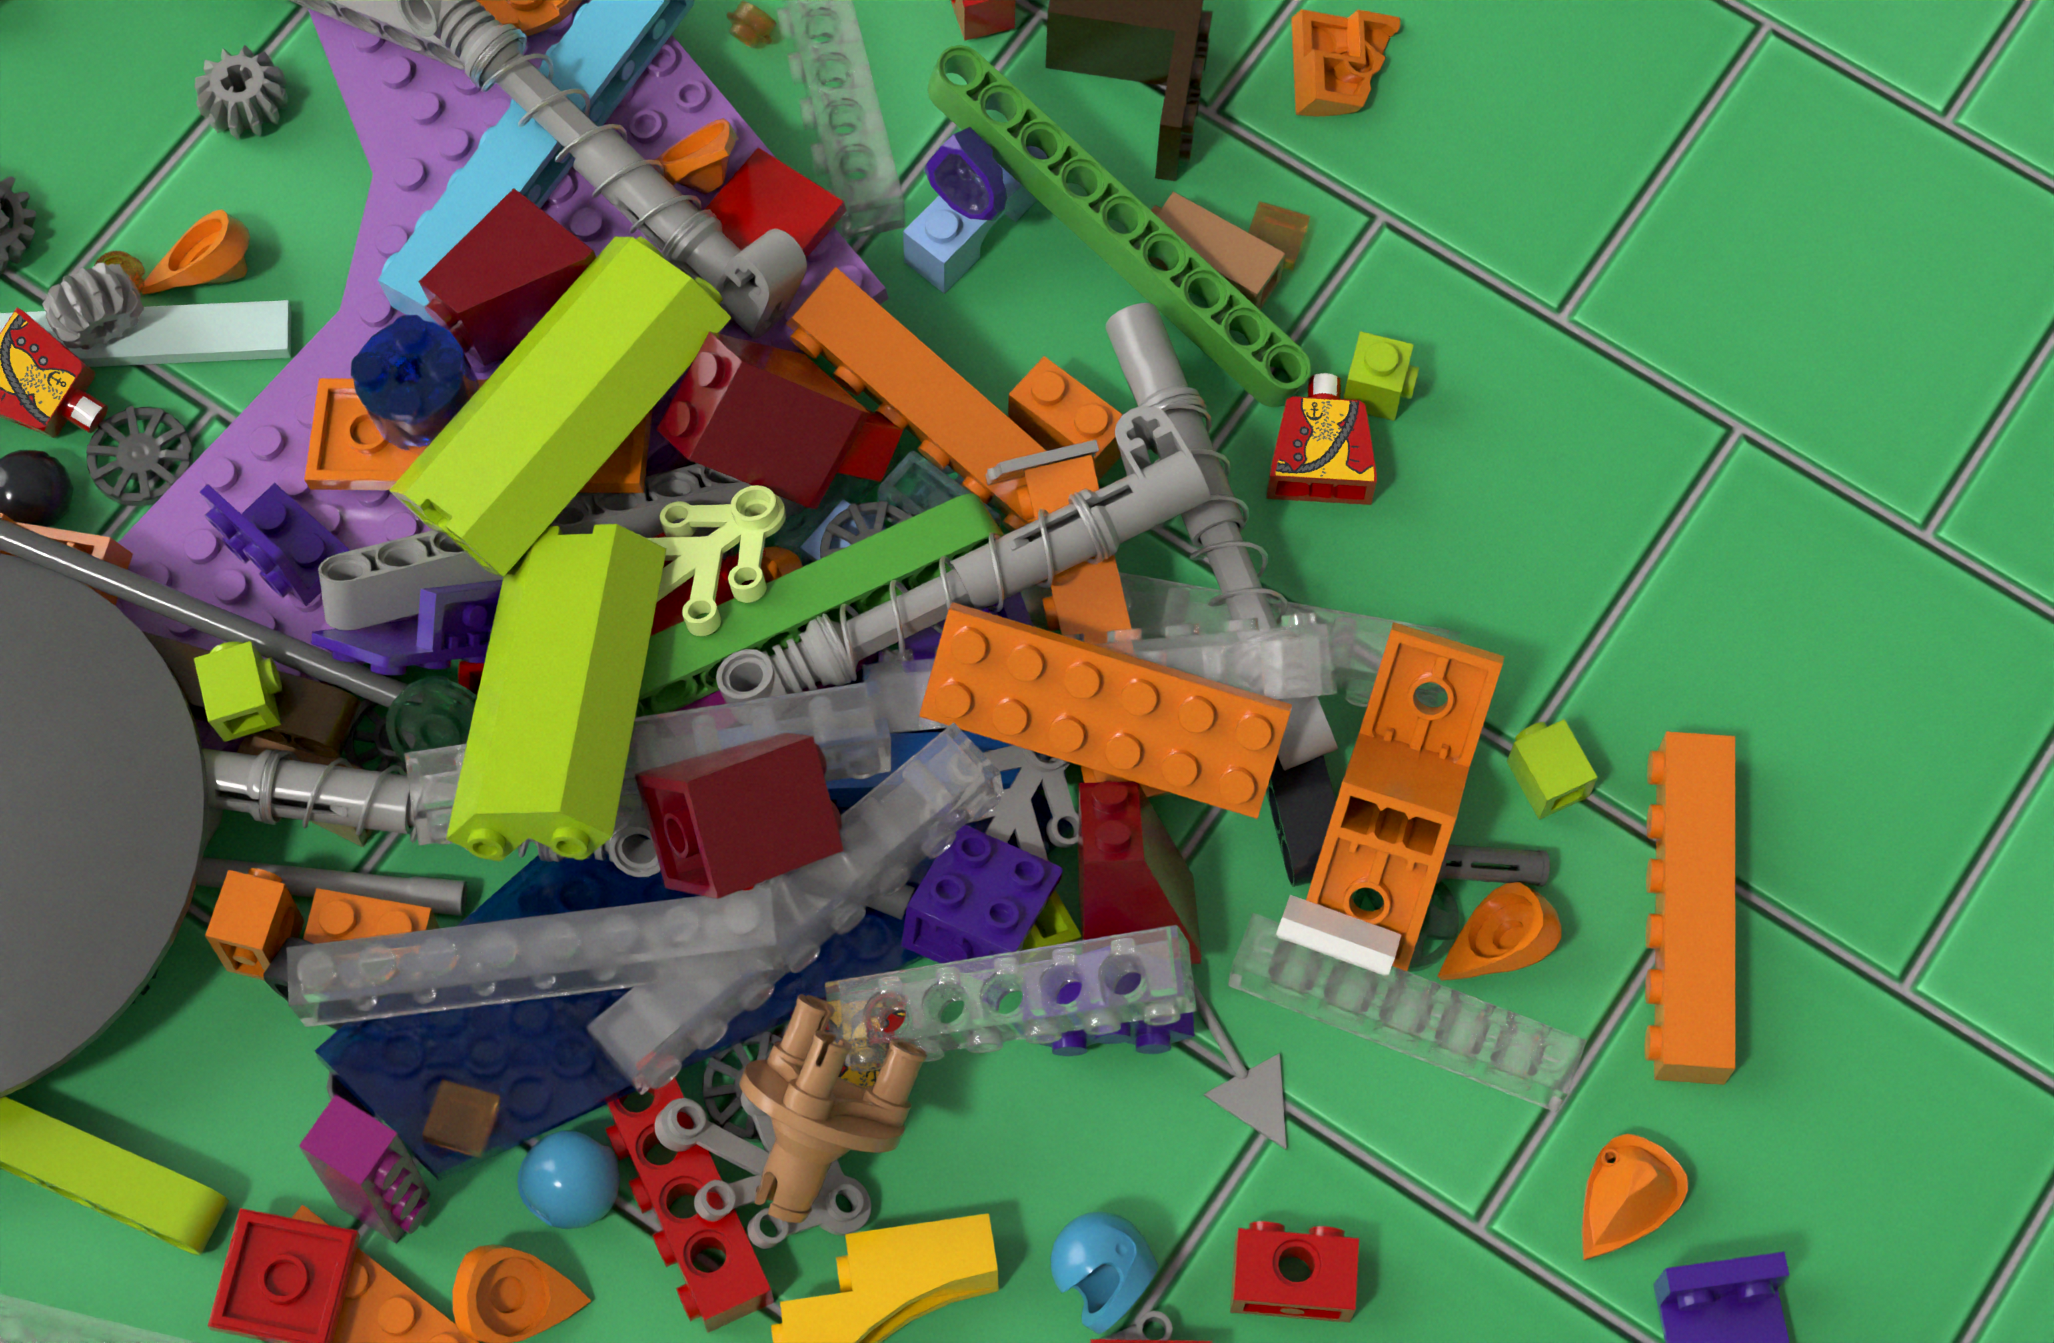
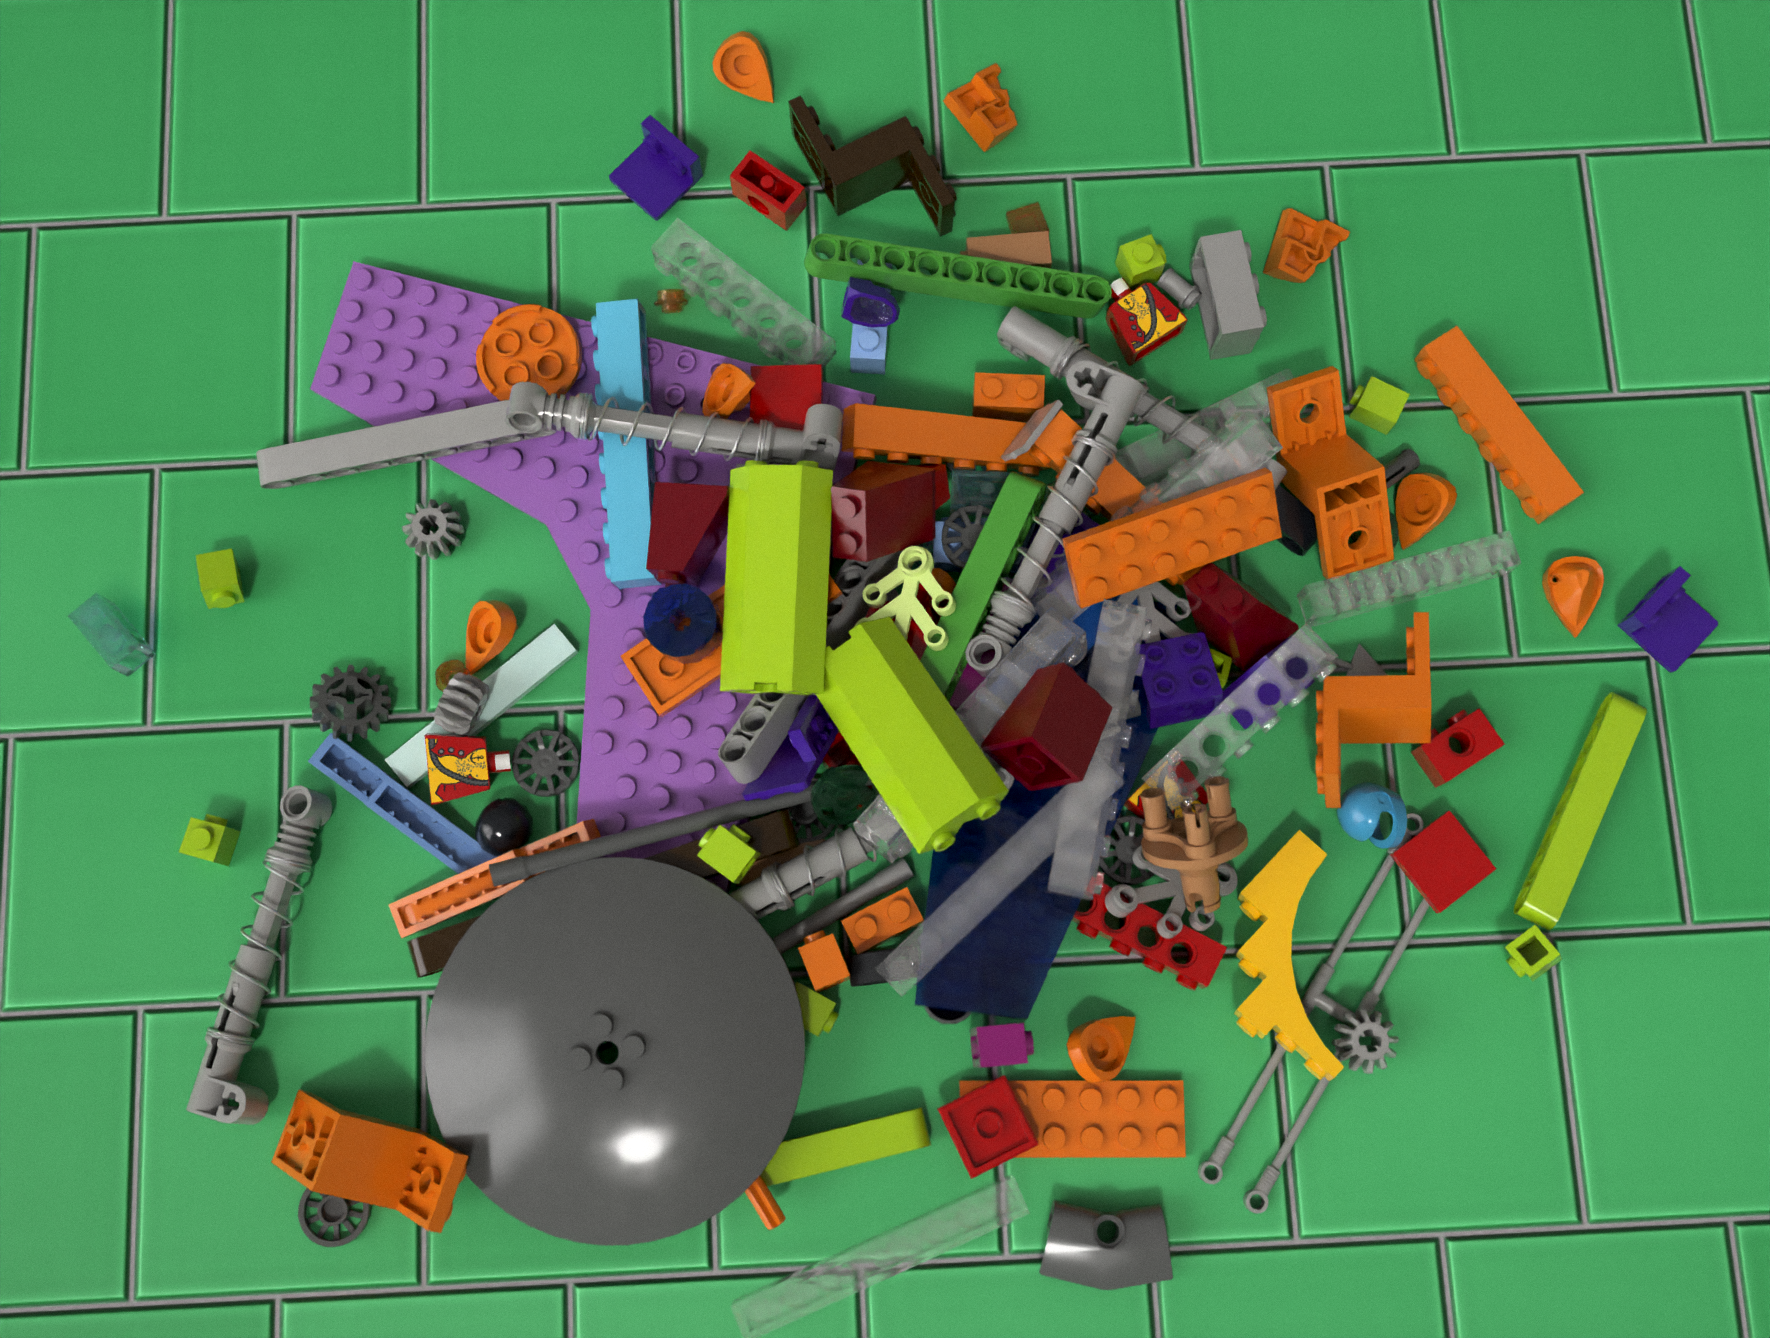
camera: 35 degrees left, 10 degrees up
dark purple bracket [199,483,350,606] -> none
clear orange tile [422,1080,501,1158] -> none
dark azure helmet [518,1131,620,1229] -> none
white tile [1276,895,1401,976] -> none
none -> lime brick [795,982,839,1037]
none -> light grey pin [1157,268,1202,310]
none -> light grey piece [1189,230,1267,360]
none -> orange slope [1263,208,1350,283]
none -> orange bracket [1316,612,1431,808]

